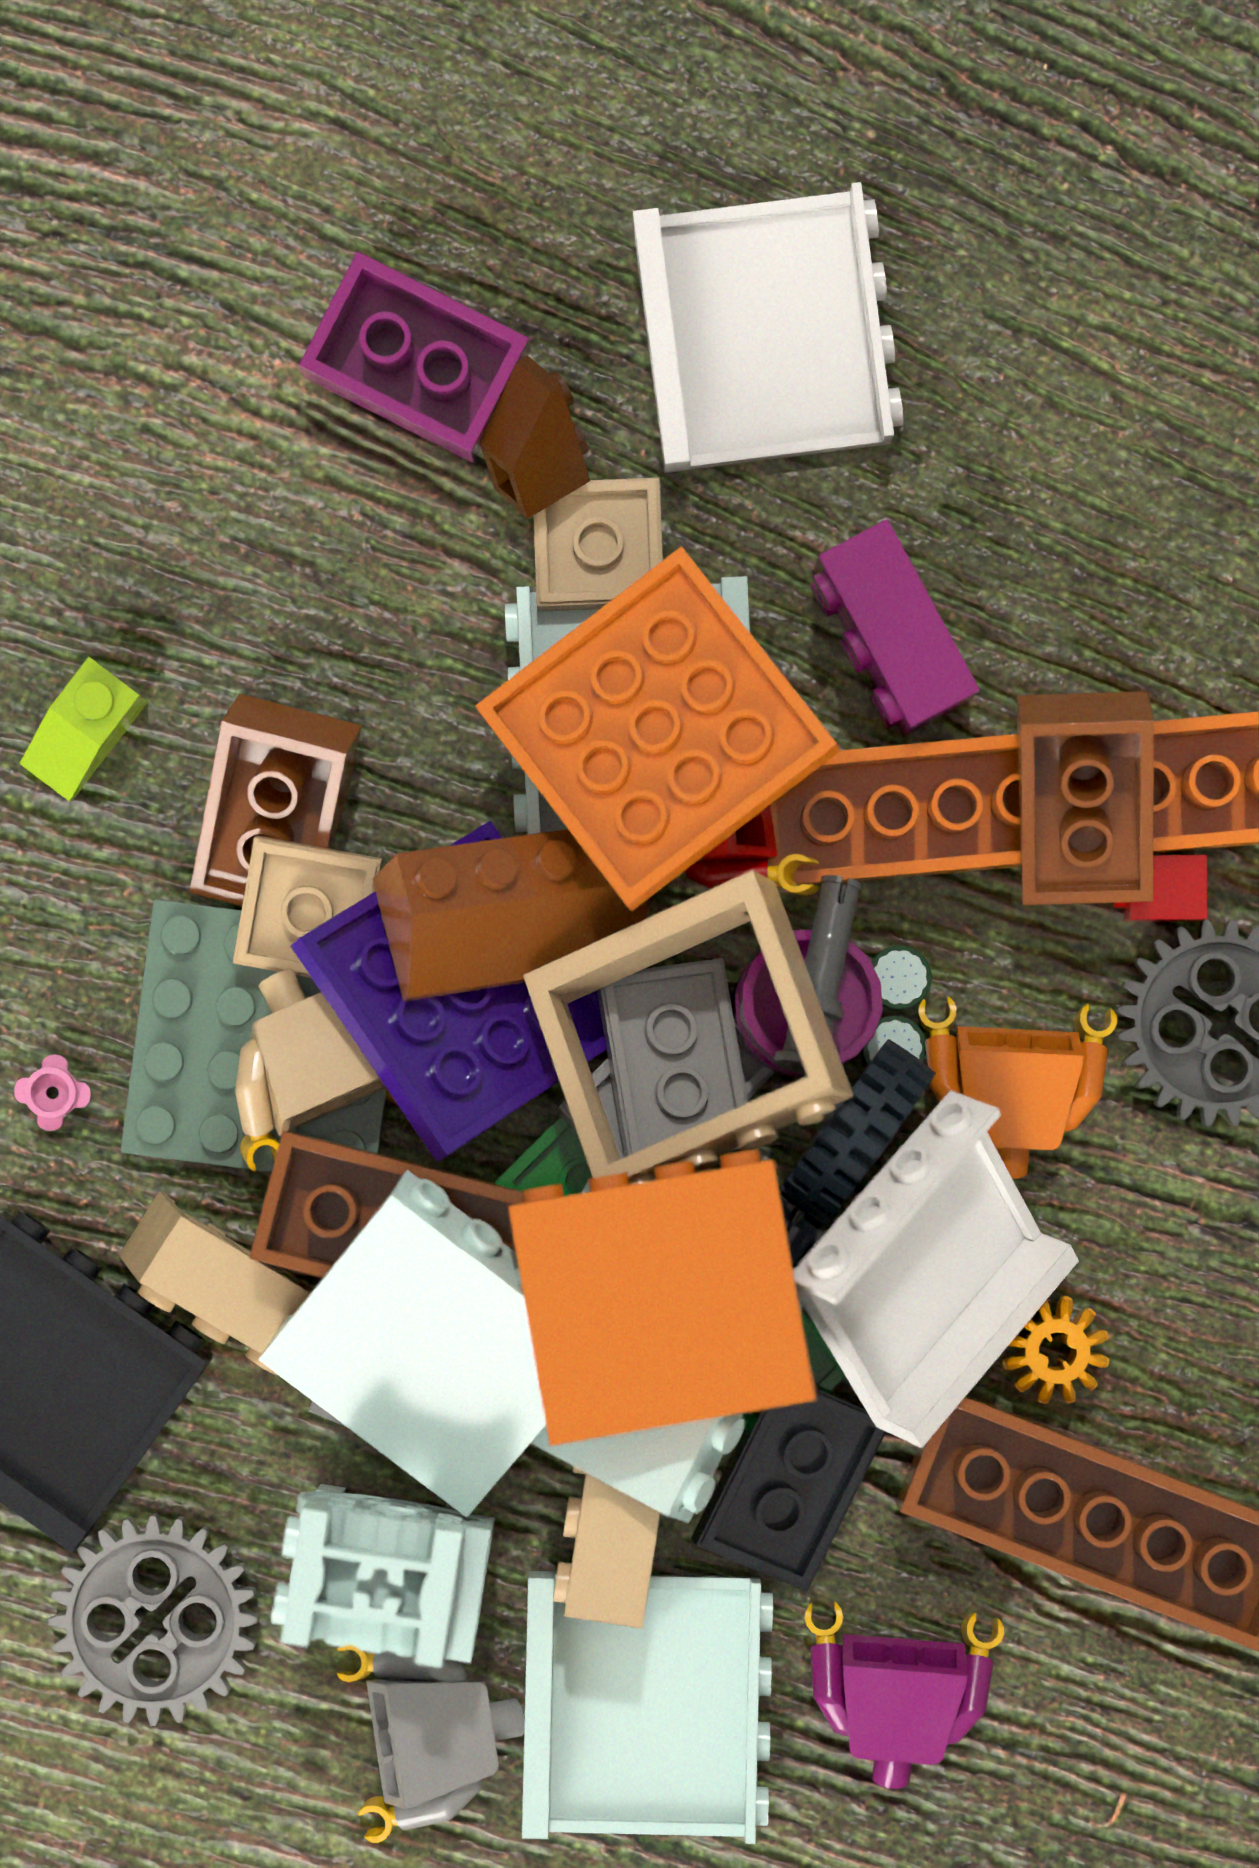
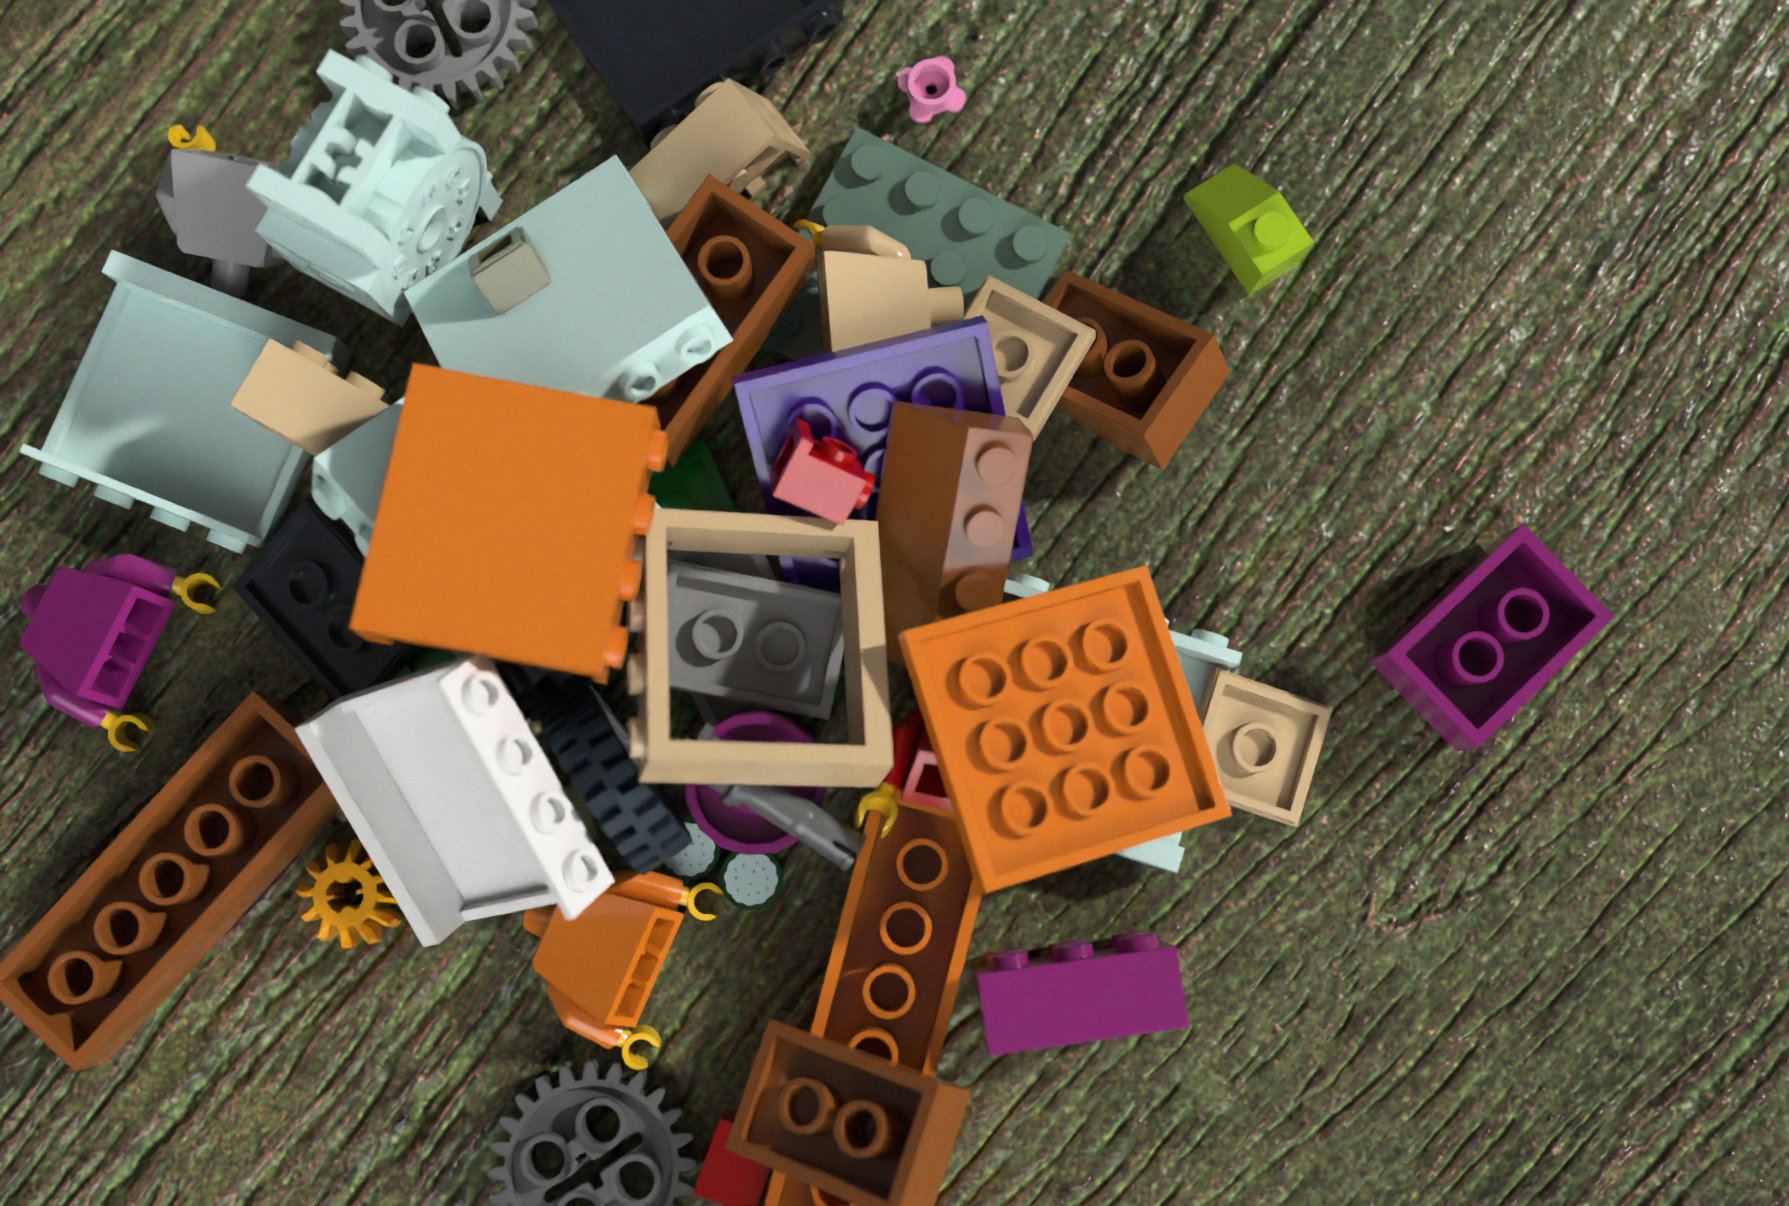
camera: 115 degrees right, 5 degrees down
reddish brown slope [479,355,590,519] -> none
white panel [633,182,903,473] -> none
none -> slope [468,226,551,314]
none -> brick [768,418,875,526]

